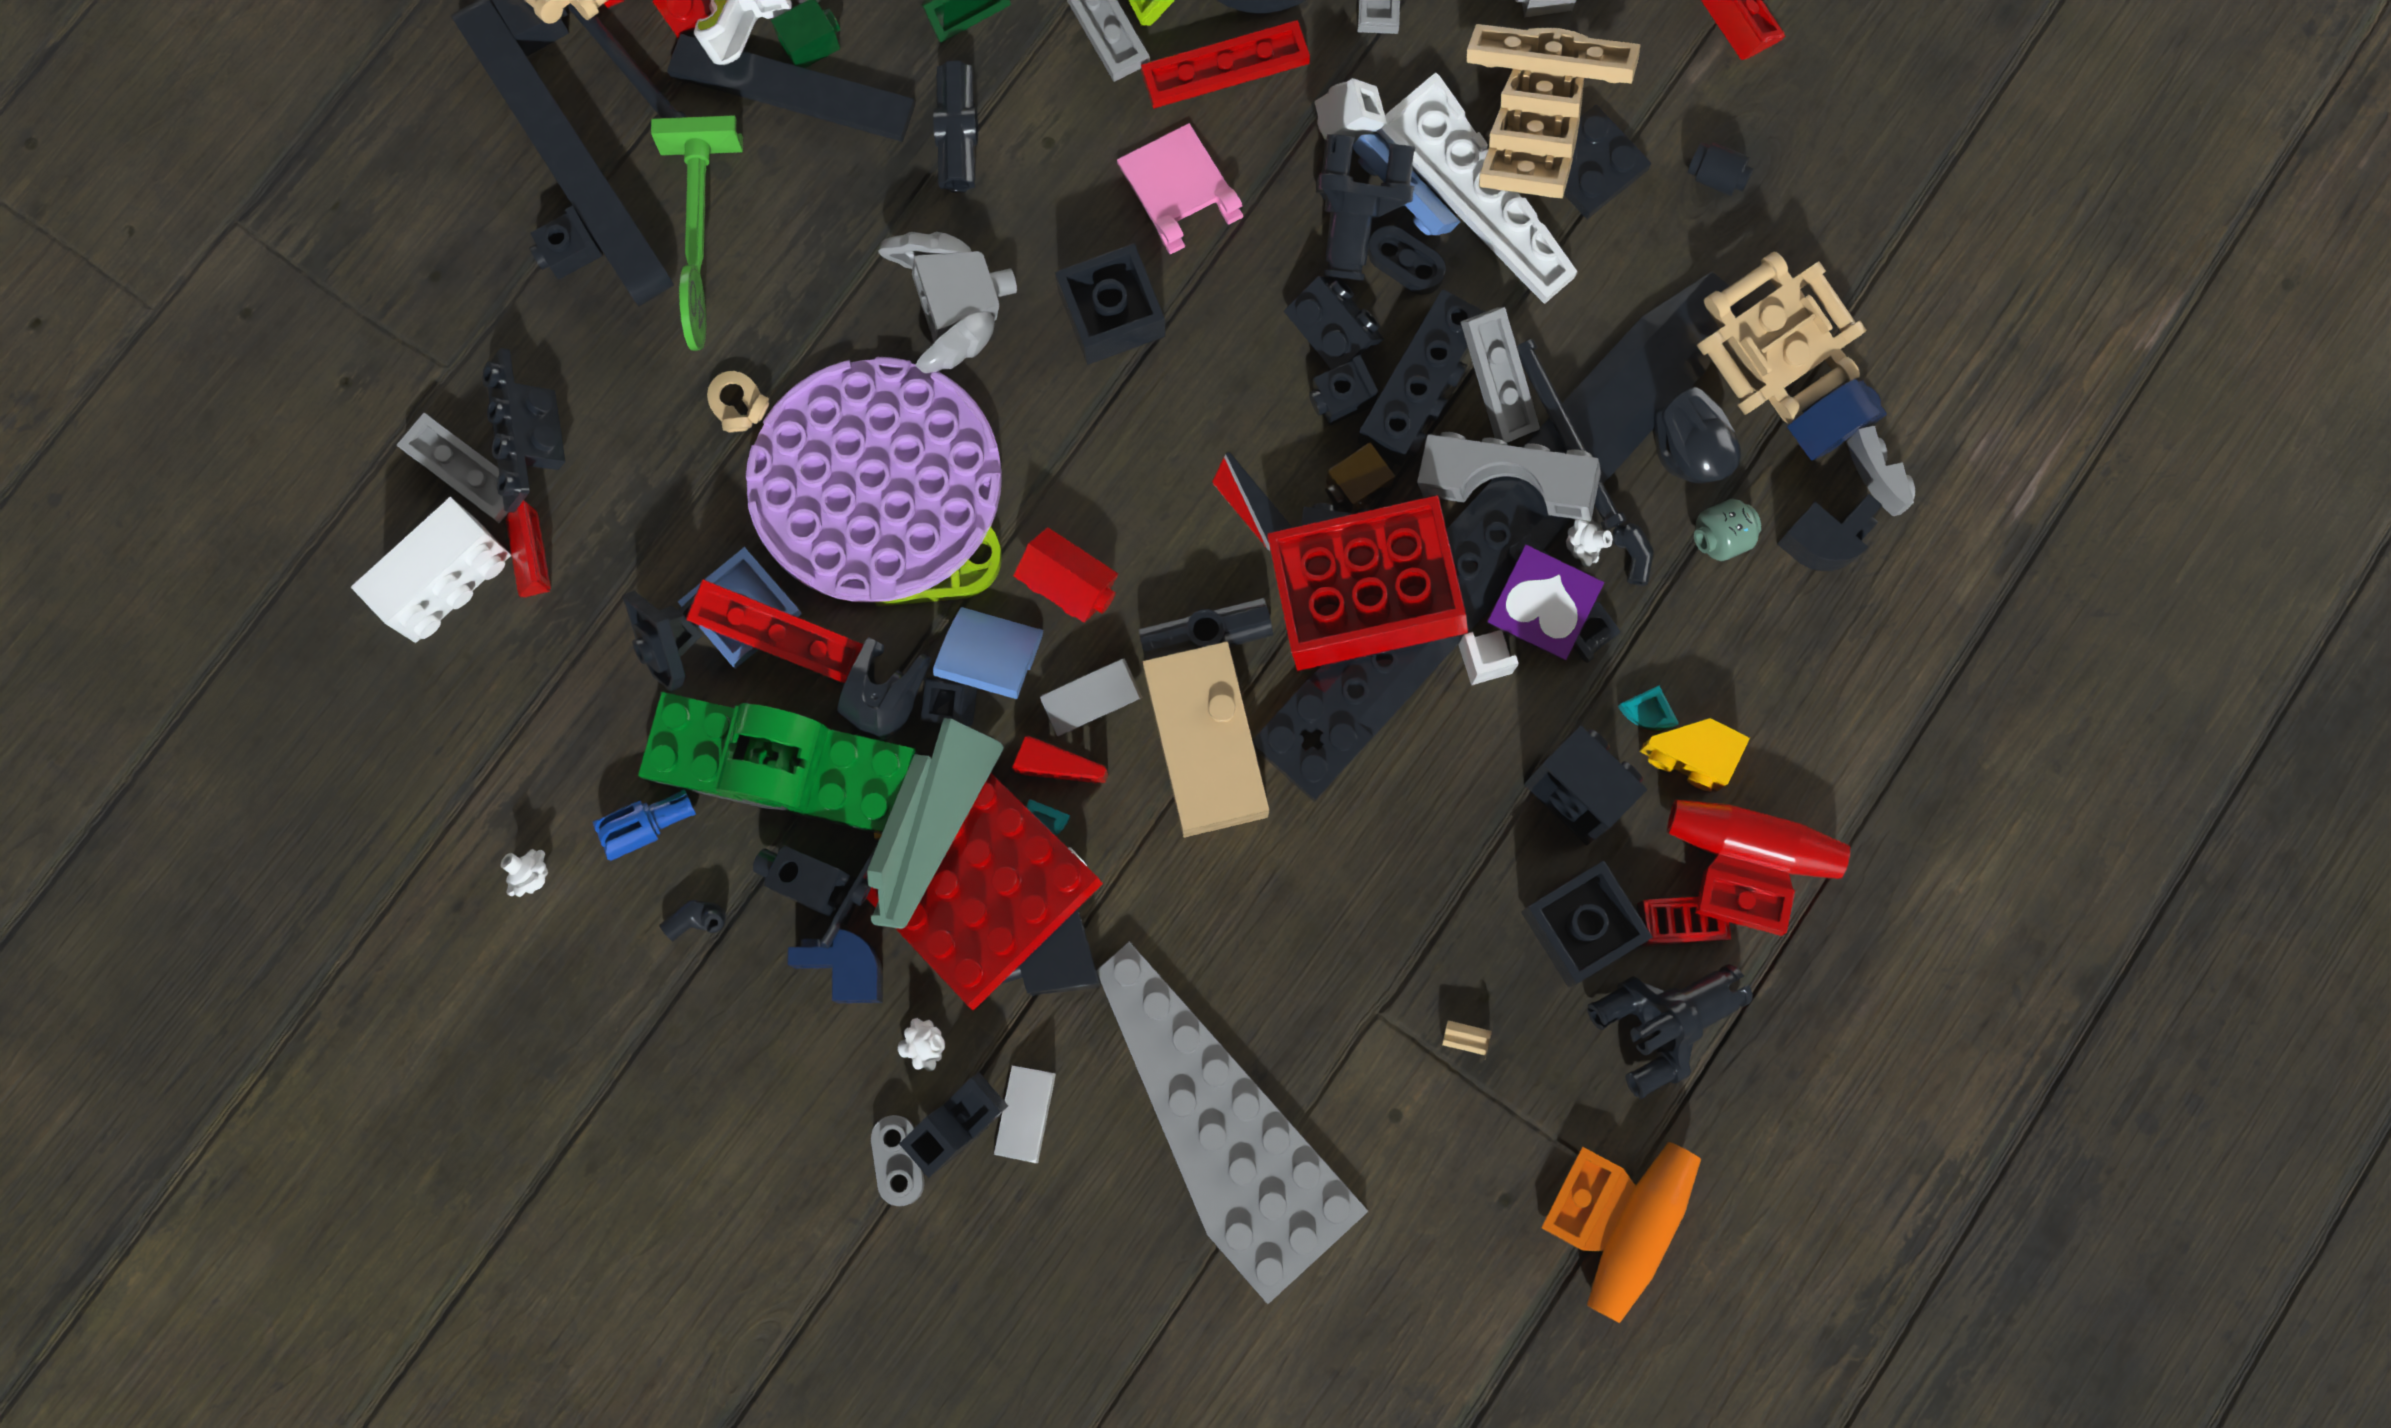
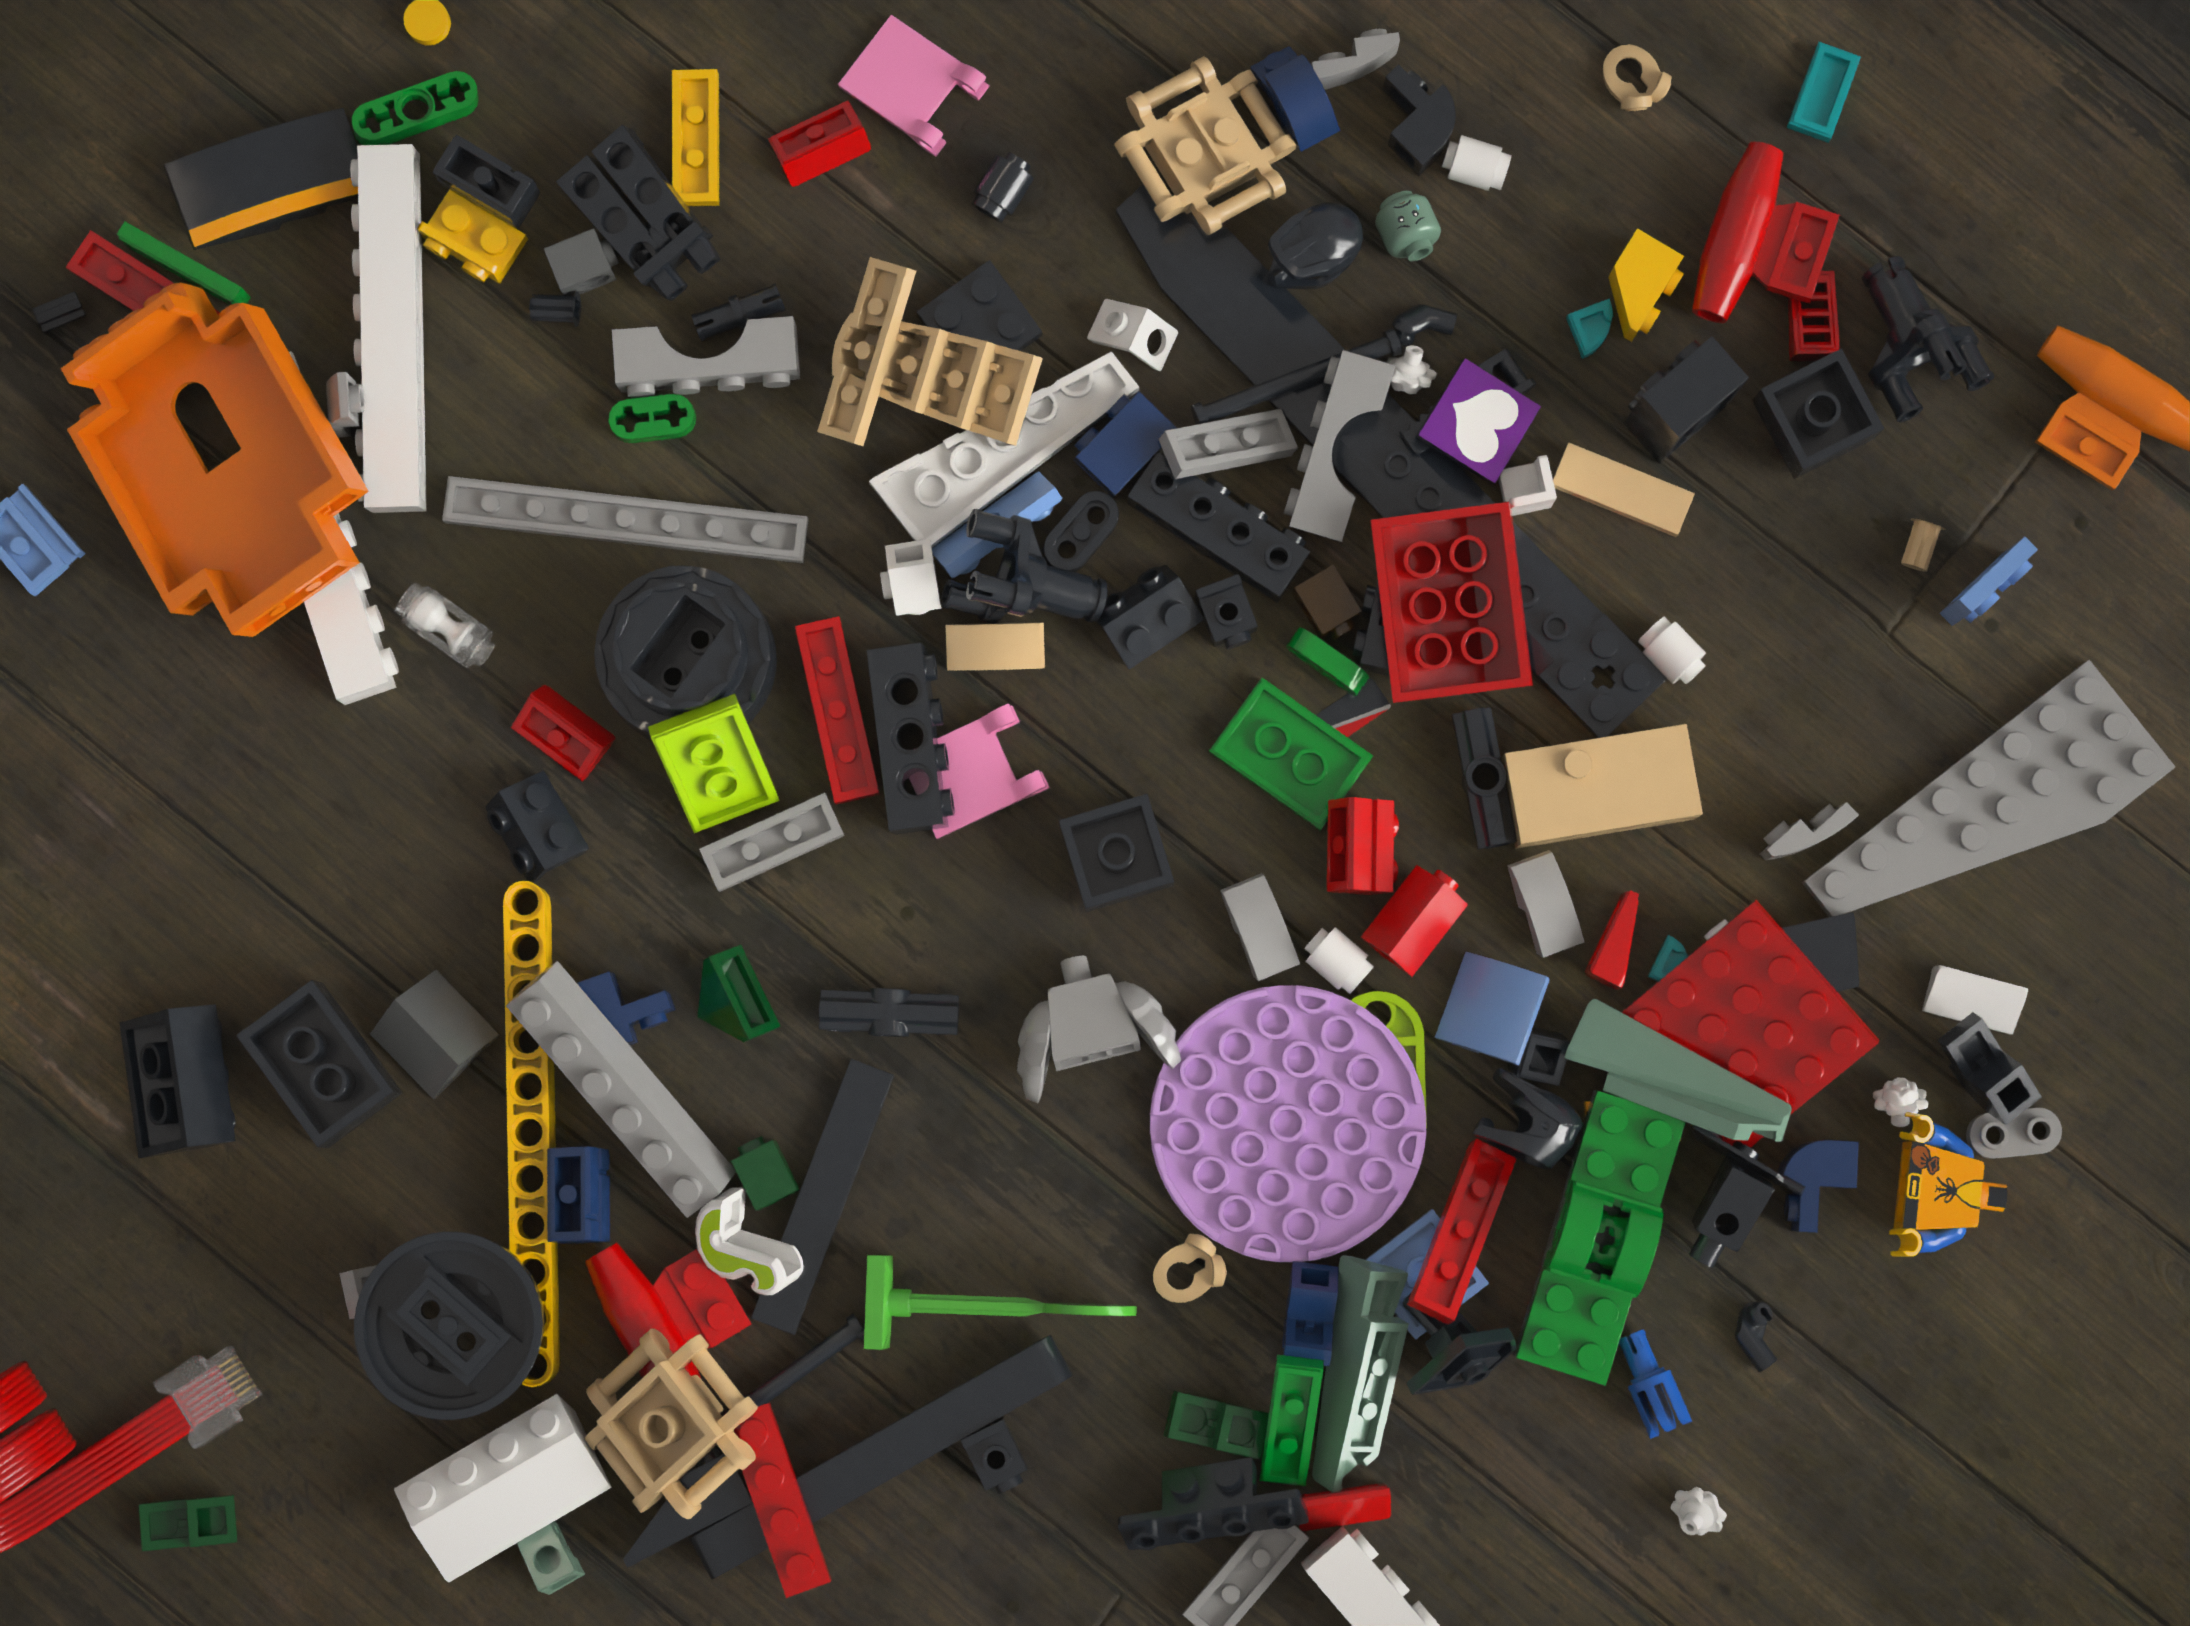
camera: 85 degrees left, 5 degrees up
none -> red plate [733,1402,832,1598]
none -> bright pink flag [838,15,989,157]
none -> black brick [867,643,955,835]
none -> tan slope [946,622,1045,671]
none -> dark blue brick [1073,392,1176,497]
none -> white bracket [1087,299,1178,371]
none -> dark green slope [1163,1390,1268,1459]
none -> green tile [1209,678,1373,831]
none -> light grey slope [1220,873,1300,981]
none -> green tile [1259,1354,1324,1486]
none -> dark blue brick [1282,1261,1339,1366]
none -> green beam [1286,627,1369,696]
none -> white brick [1304,927,1374,994]
none -> sand green wedge [1312,1255,1409,1492]
none -> red brick [1327,797,1399,895]
none -> white brick [1442,135,1512,191]
none -> tan tile [1553,443,1695,537]
none -> tan piece [1602,44,1672,111]
none -> white brick [1638,616,1706,684]
none -> light grey slope [1760,802,1859,860]
none -> teal tile [1786,42,1861,143]
none -> torso [1889,1112,2007,1257]
none -> medium blue plate [1940,537,2038,626]

